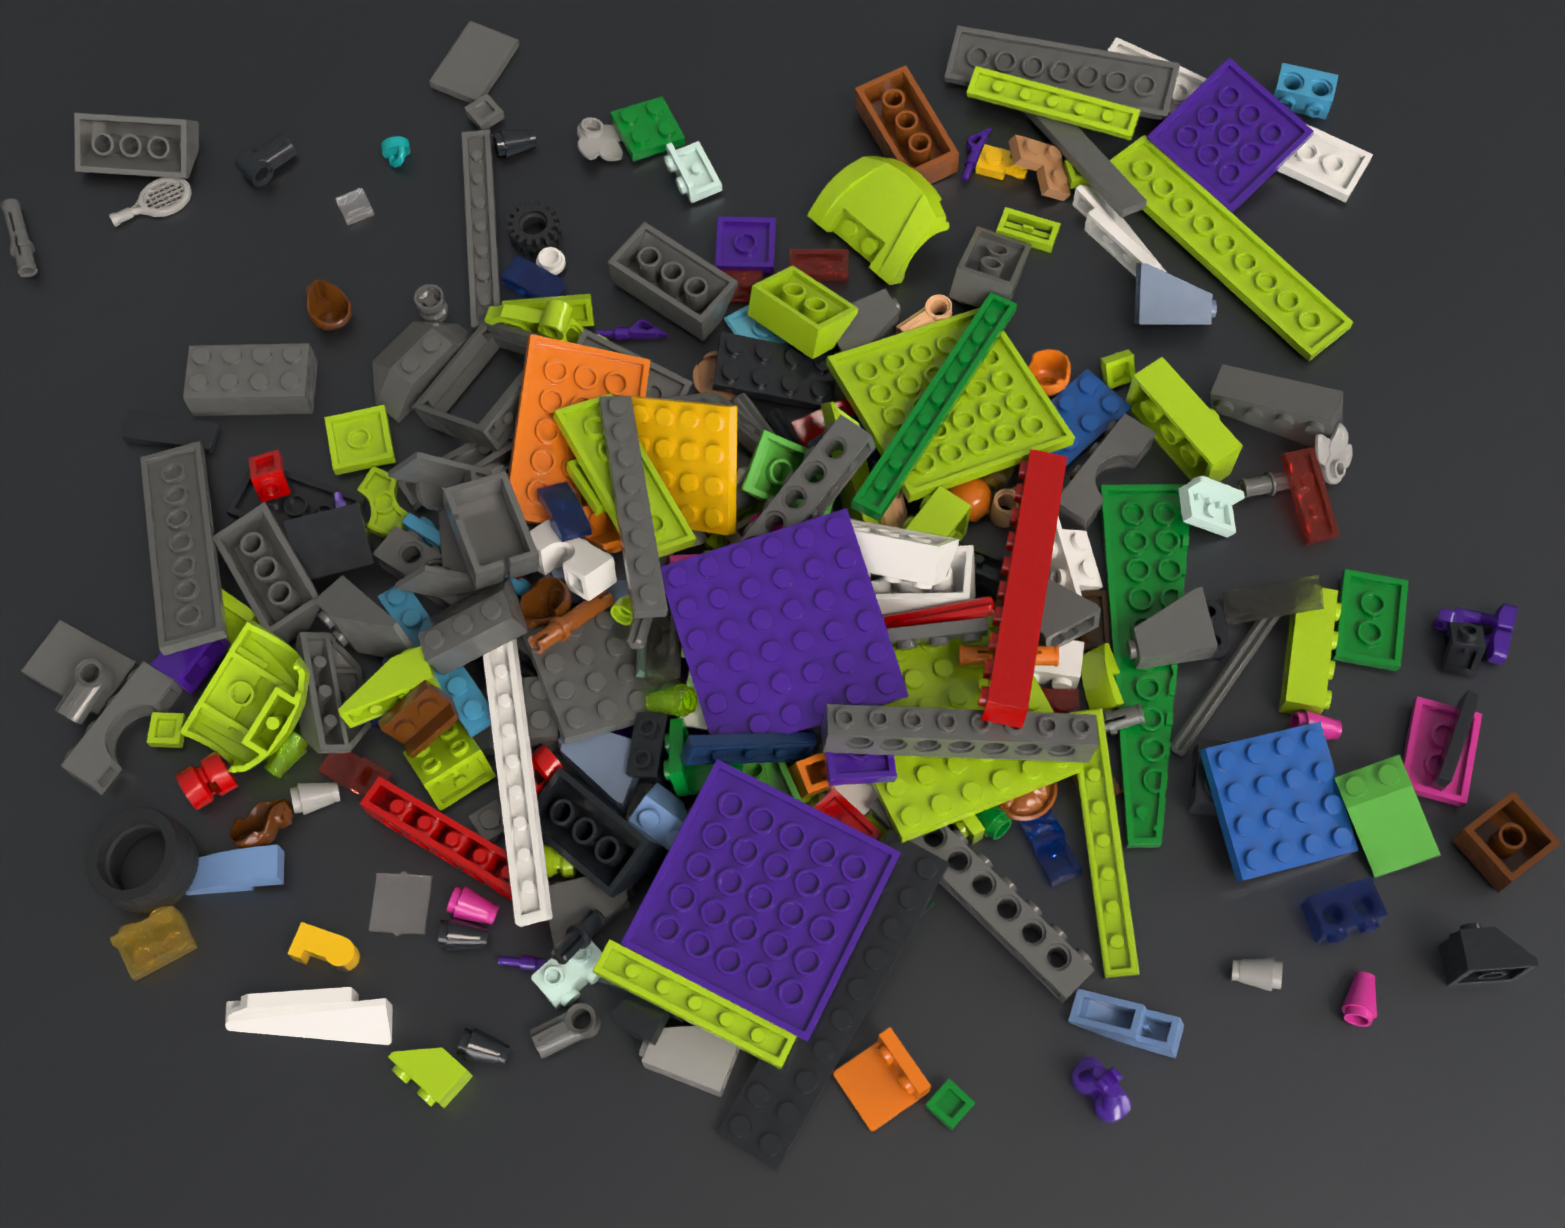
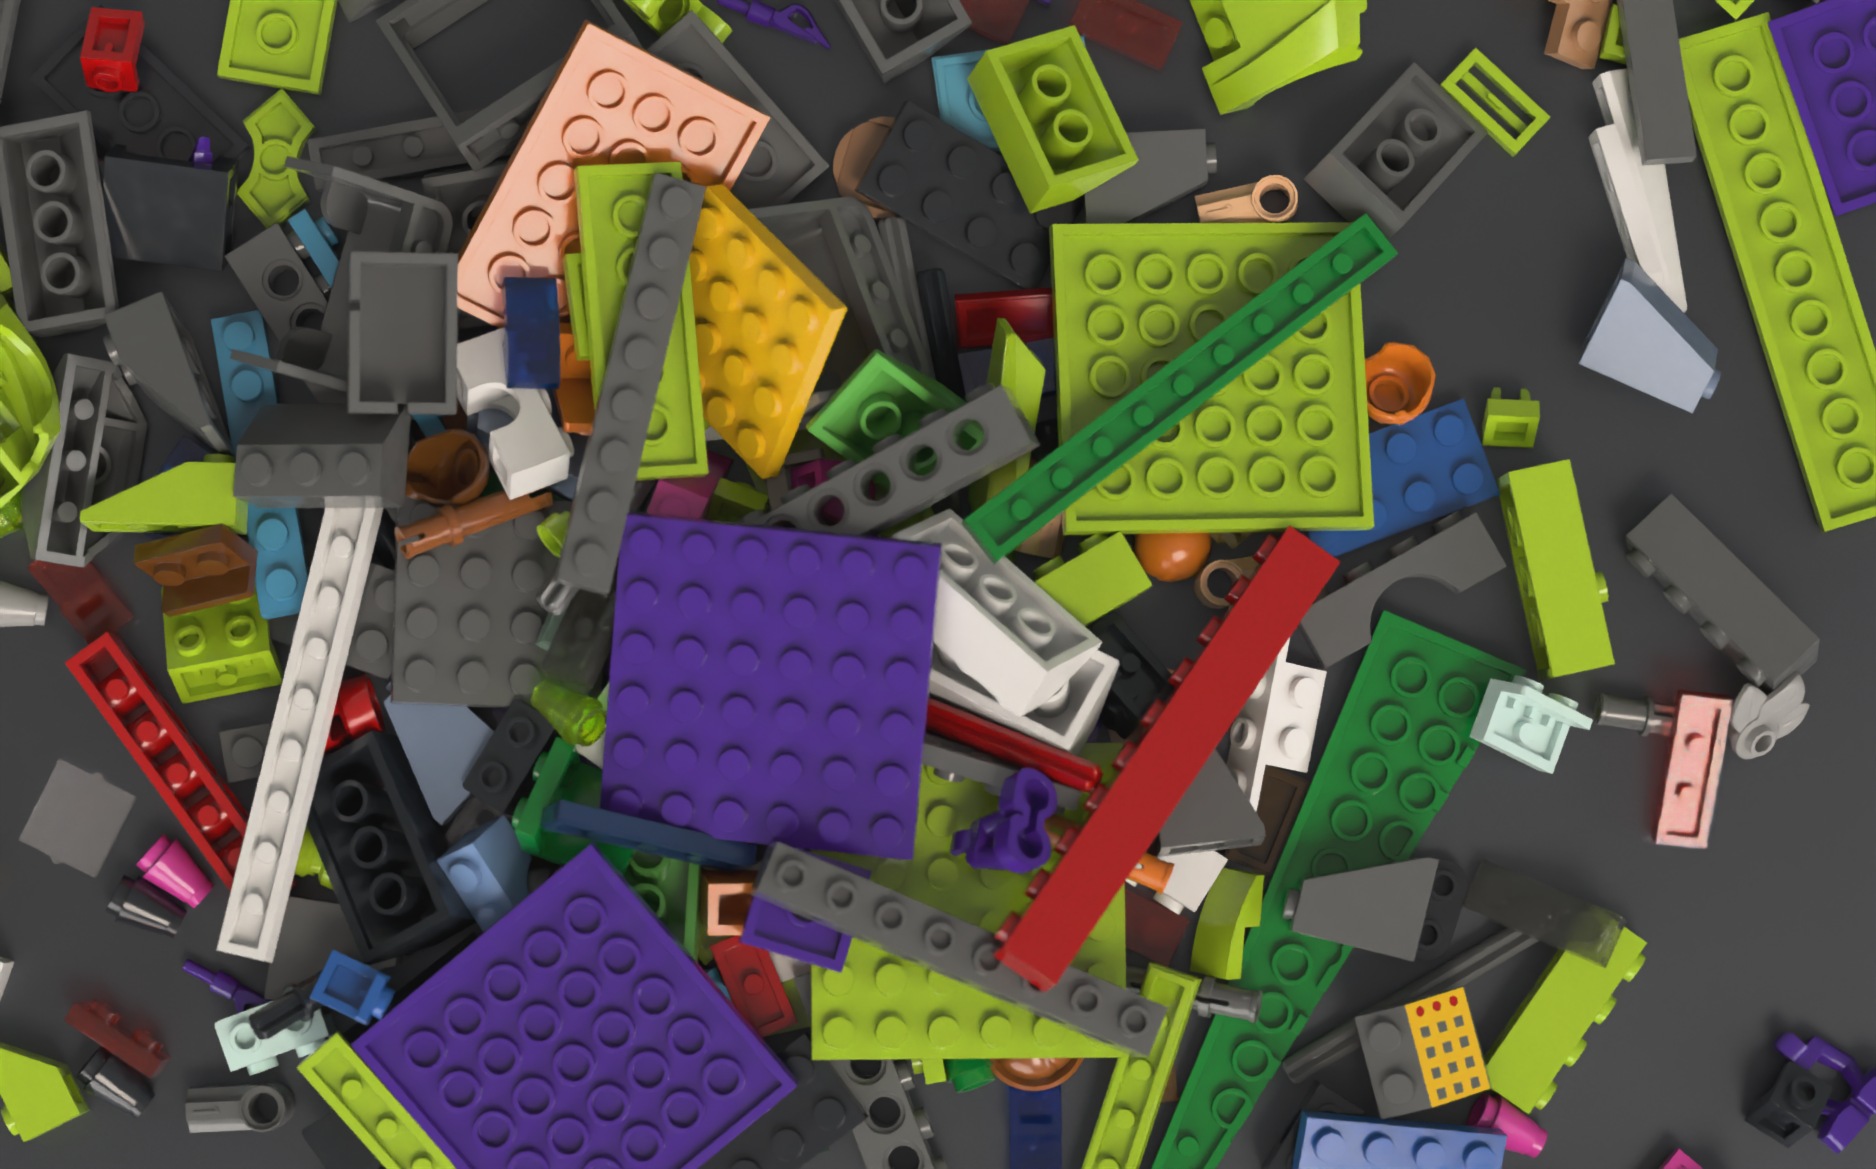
camera: 20 degrees right, 20 degrees up
green plate [1332,569,1409,672] -> none
none -> clear red plate [64,999,170,1078]
none -> blue bracket [309,950,395,1025]
none -> dark purple piece [949,768,1057,874]
none -> slope [1354,986,1492,1120]

